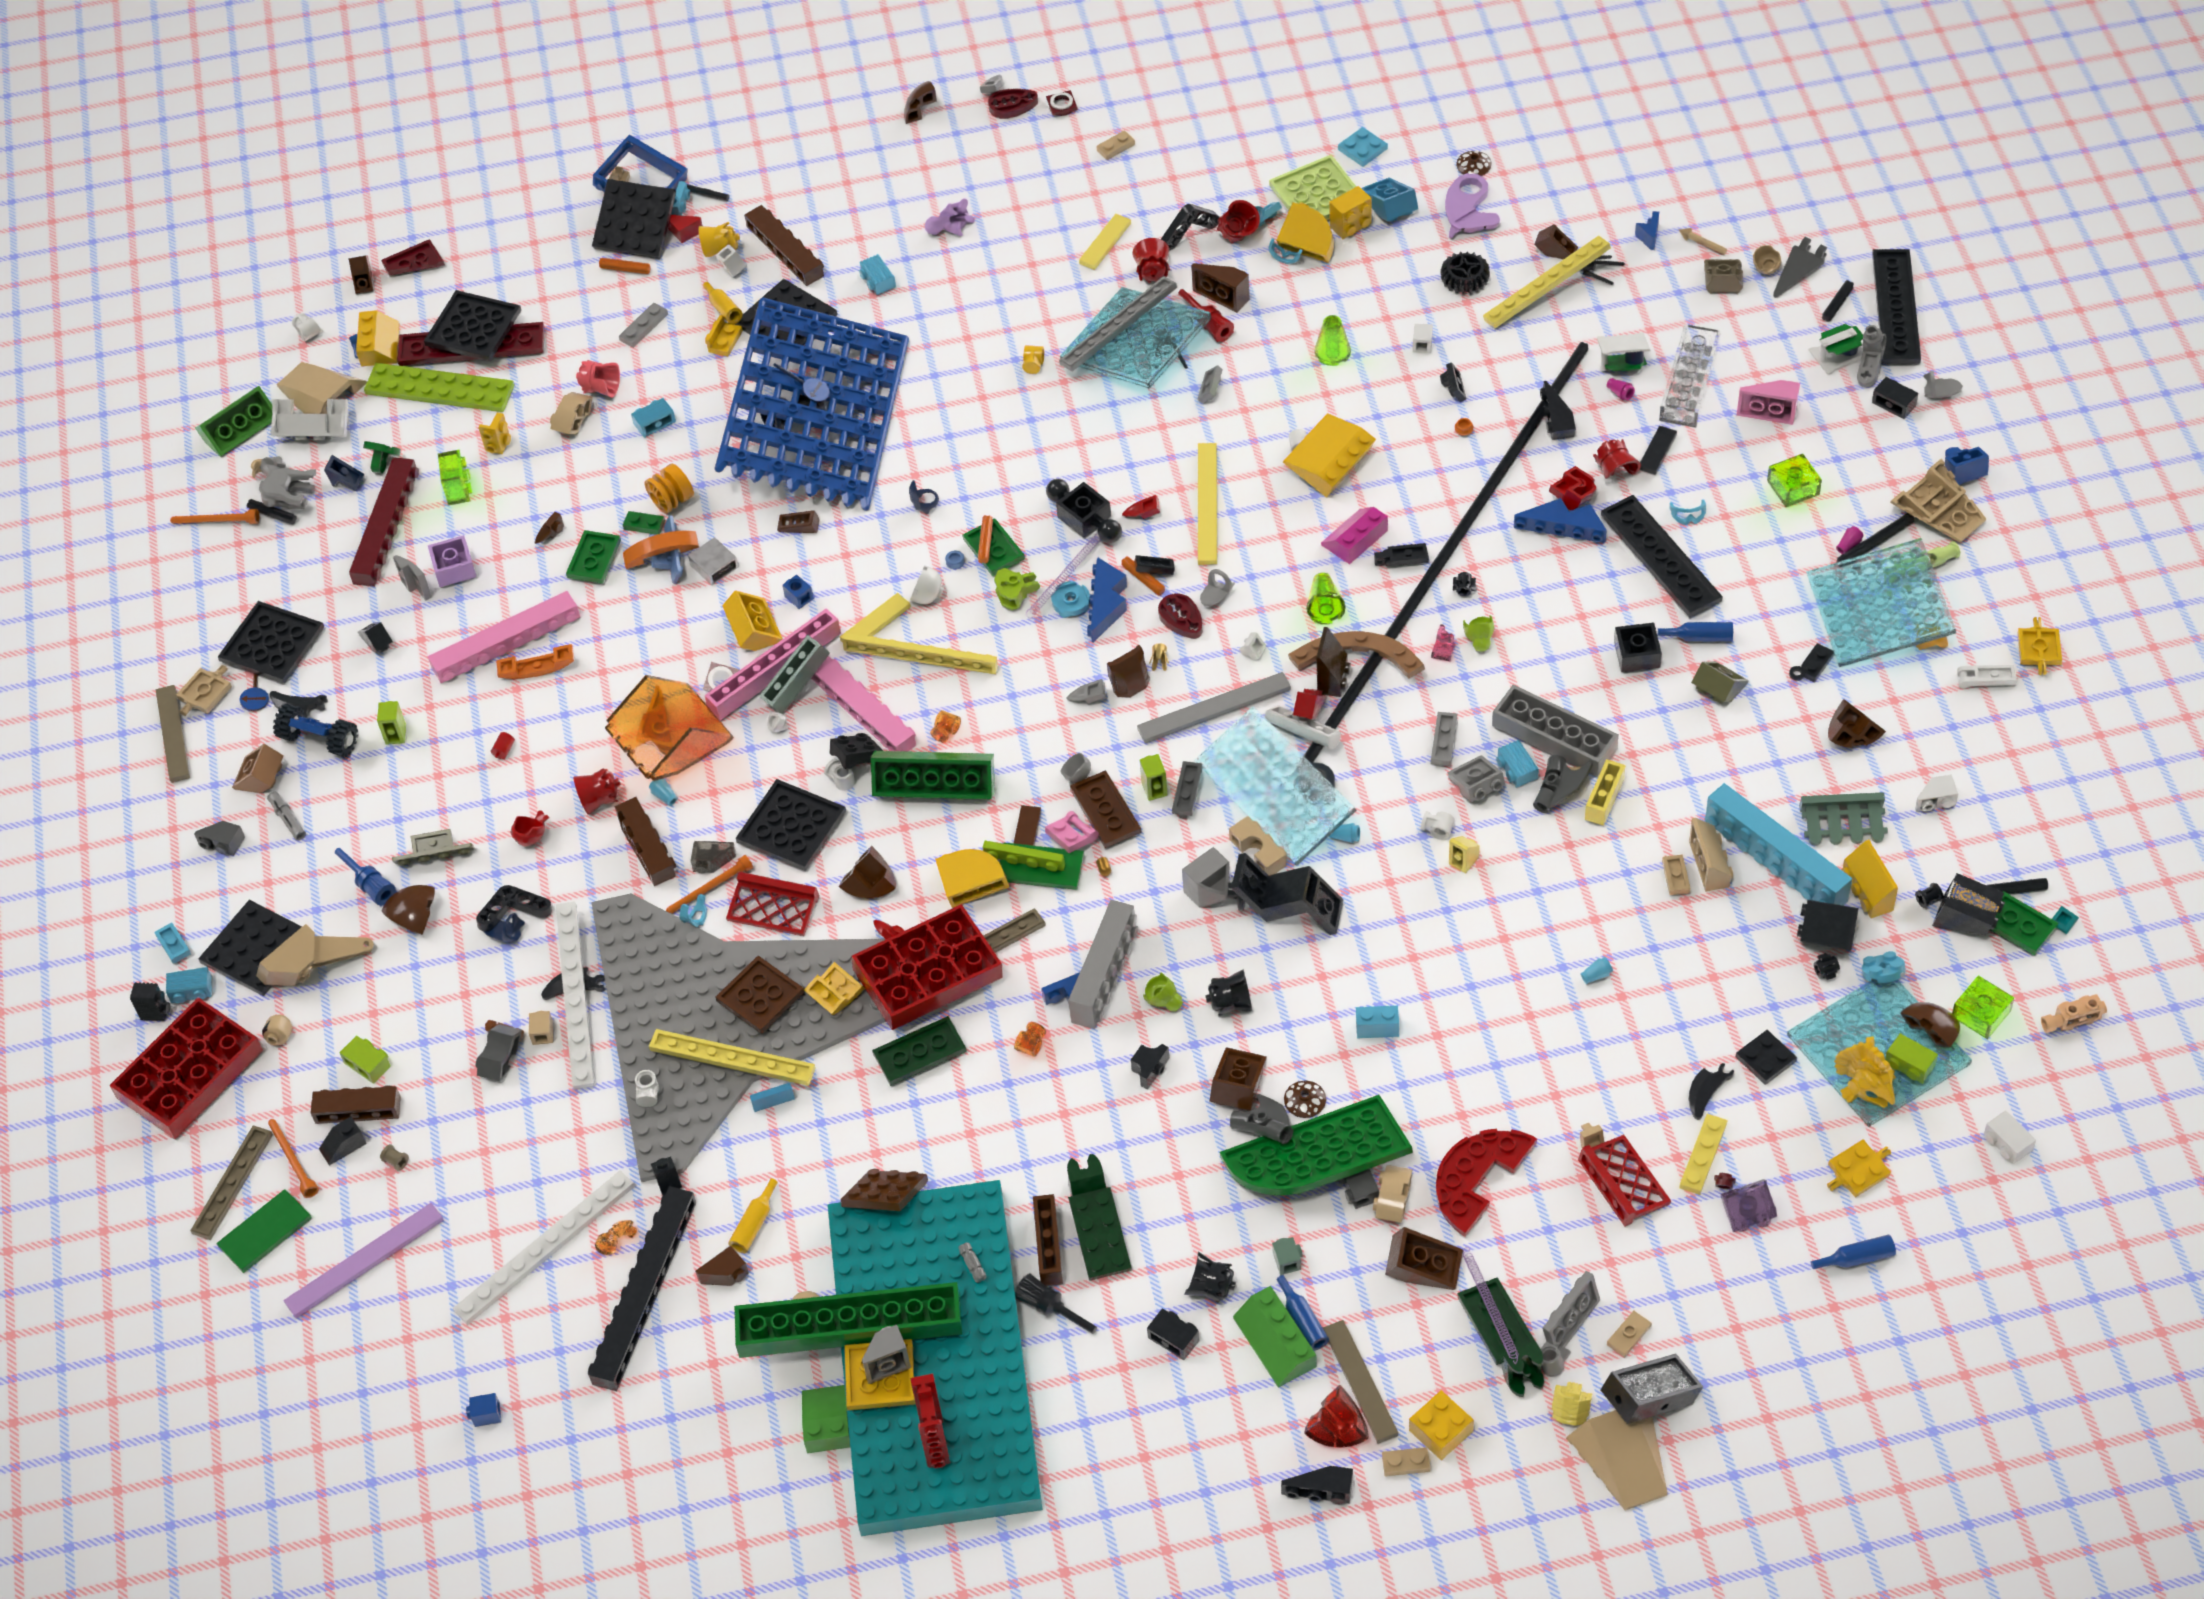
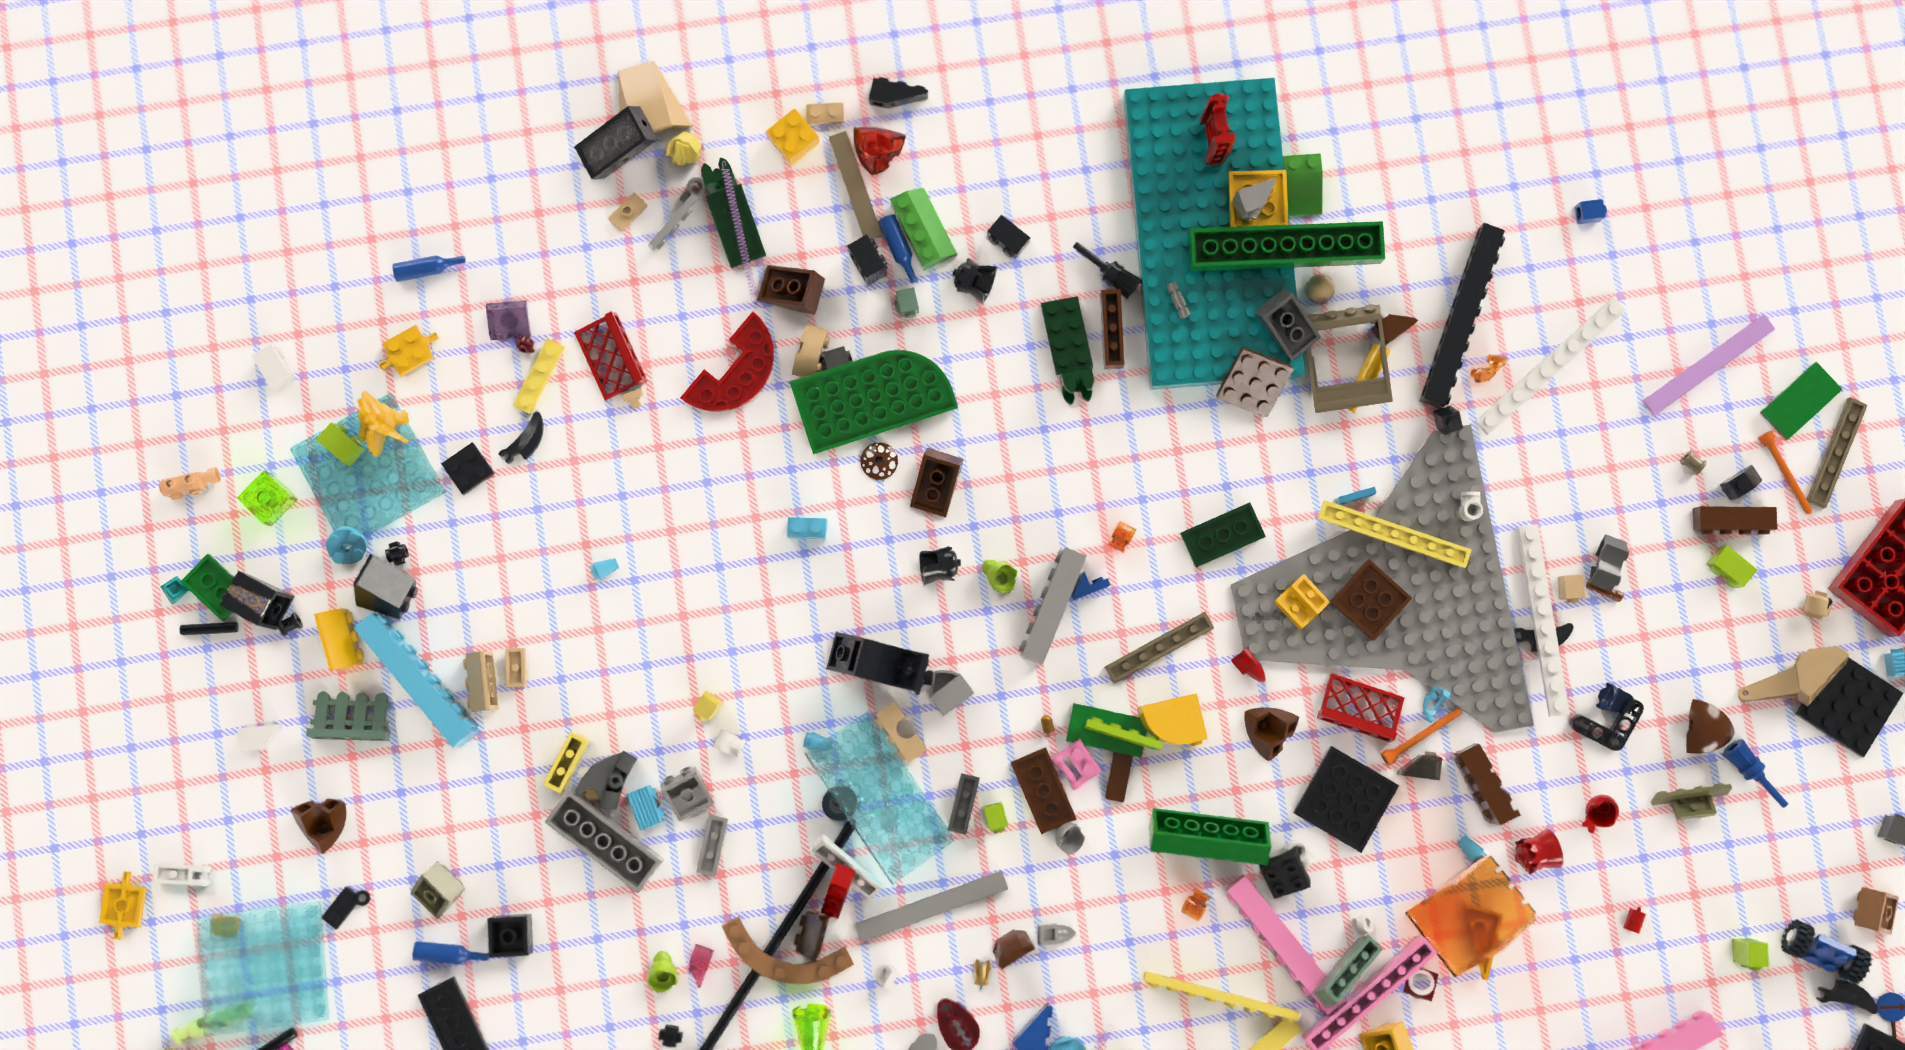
camera: 175 degrees right, 30 degrees up
light grey pin [267,791,306,841] -> none
orange slope [496,644,574,679] -> none
red brick [851,904,1003,1030] -> none
black brick [1130,1043,1170,1090] -> none
dark grey pin [1230,1094,1293,1144] -> none
reddish brown brick [1900,1002,1960,1048] -> none
none -> black brick [847,234,888,287]
none -> dark grey slope [1254,289,1322,361]
none -> dark tan window [1307,304,1393,413]

